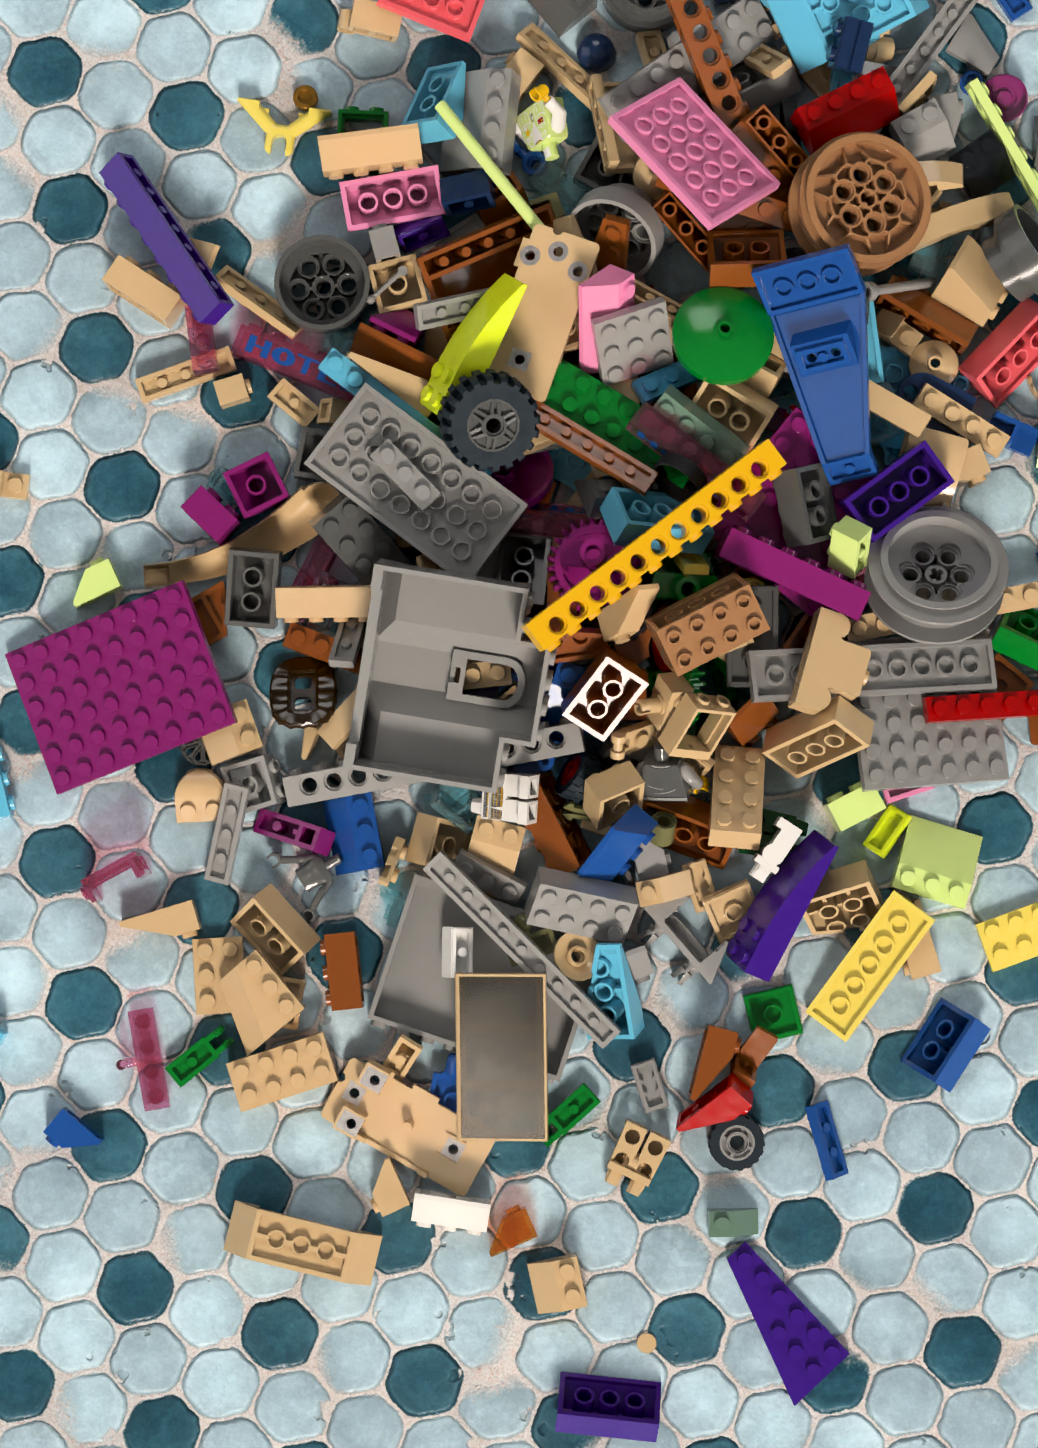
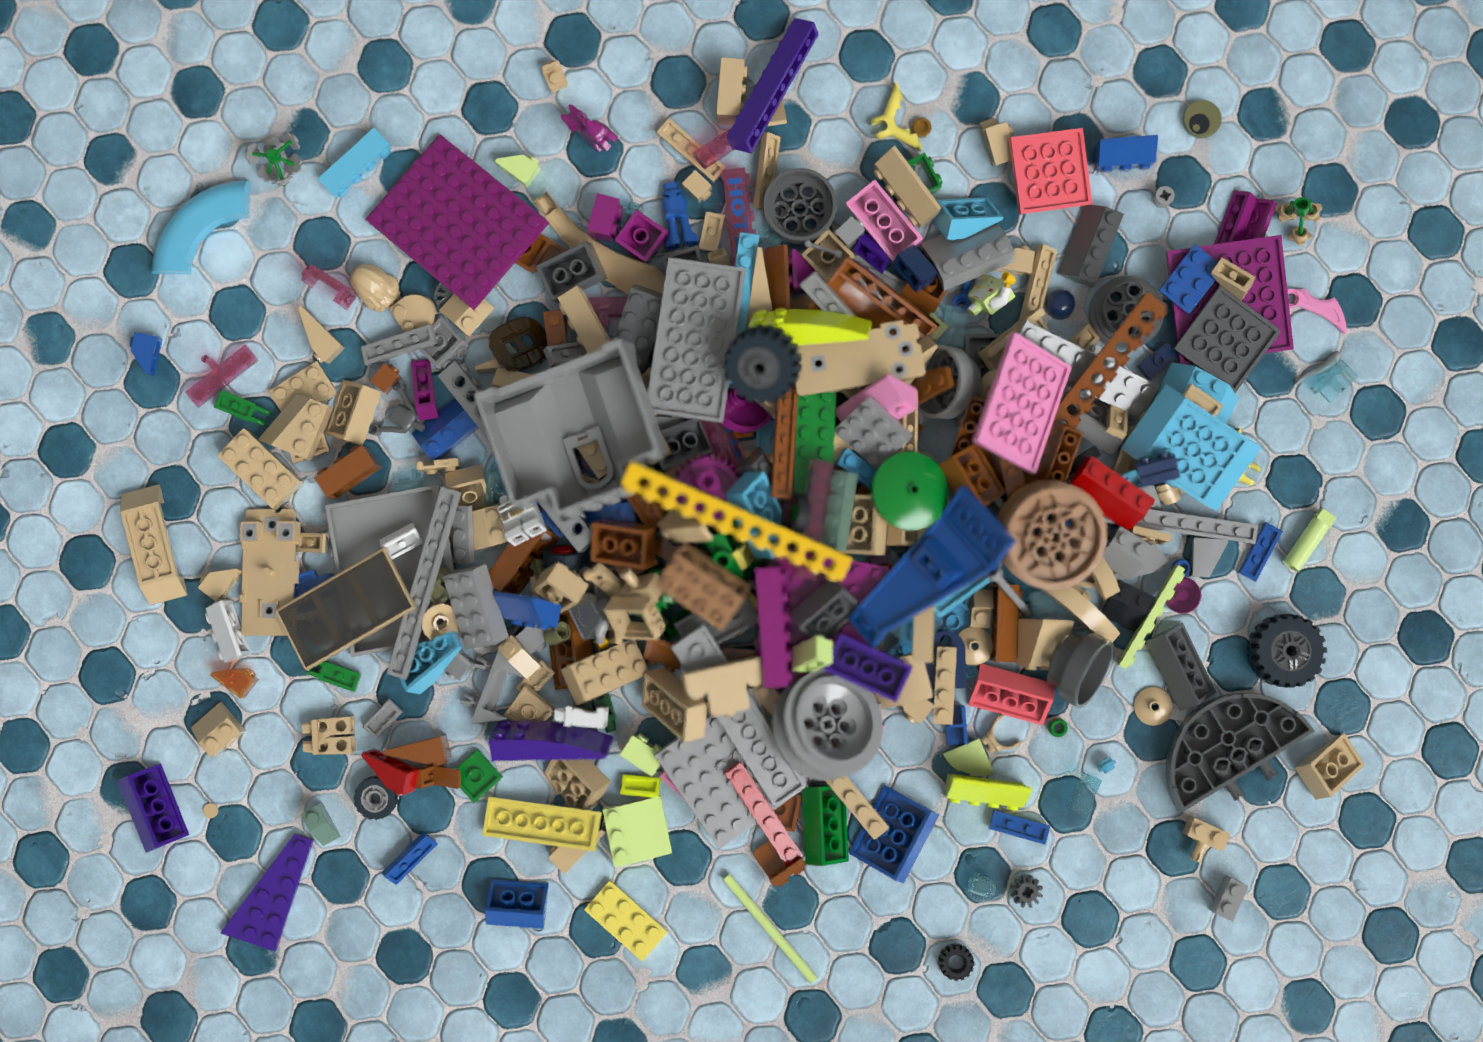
camera: 60 degrees right, 0 degrees up
light grey plate [370,439,442,512] -> none
yellowish green piece [435,100,544,230] -> none
none -> tan piece [350,264,400,312]
none -> dark orange brick [369,363,402,395]
none -> magenta animal [560,105,618,152]
none -> blue piece [662,182,700,250]

